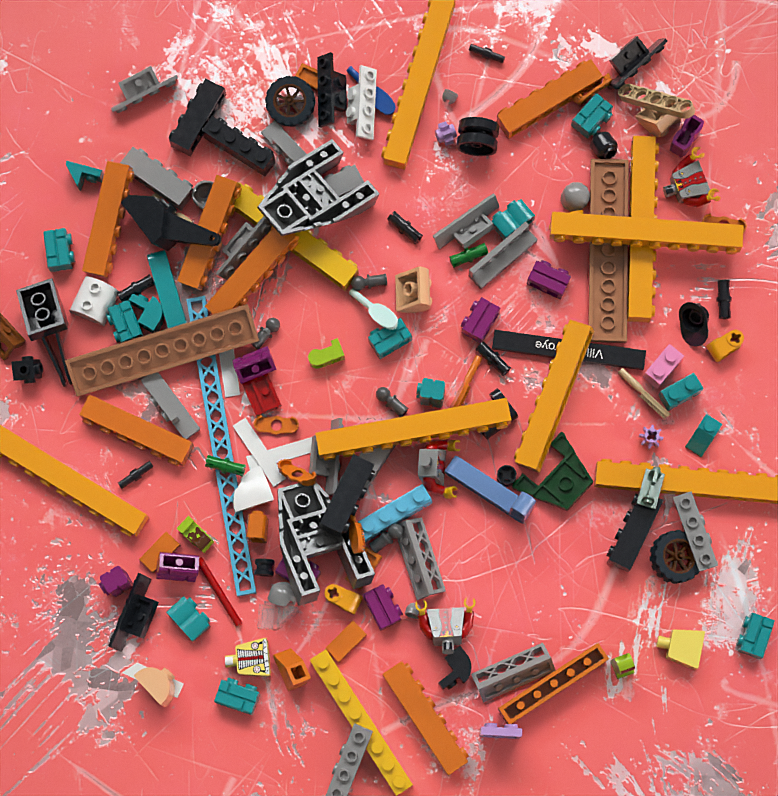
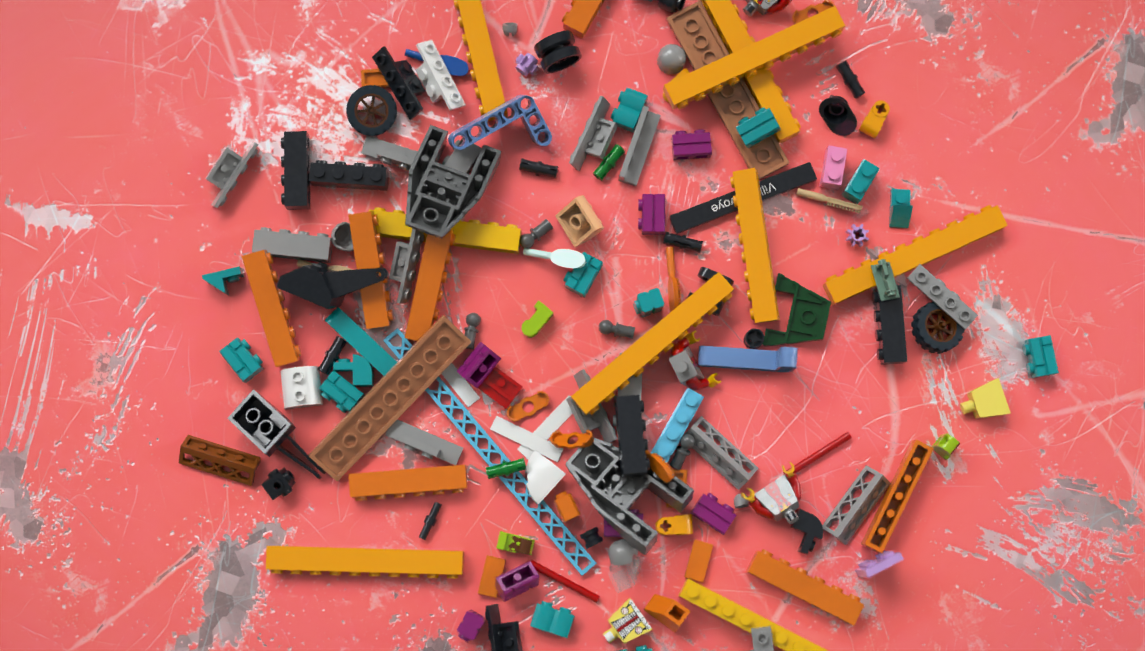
camera: 35 degrees left, 5 degrees up
none -> medium blue beam [448,94,552,150]
none -> teal brick [736,107,781,148]
none -> red bar [783,432,852,477]

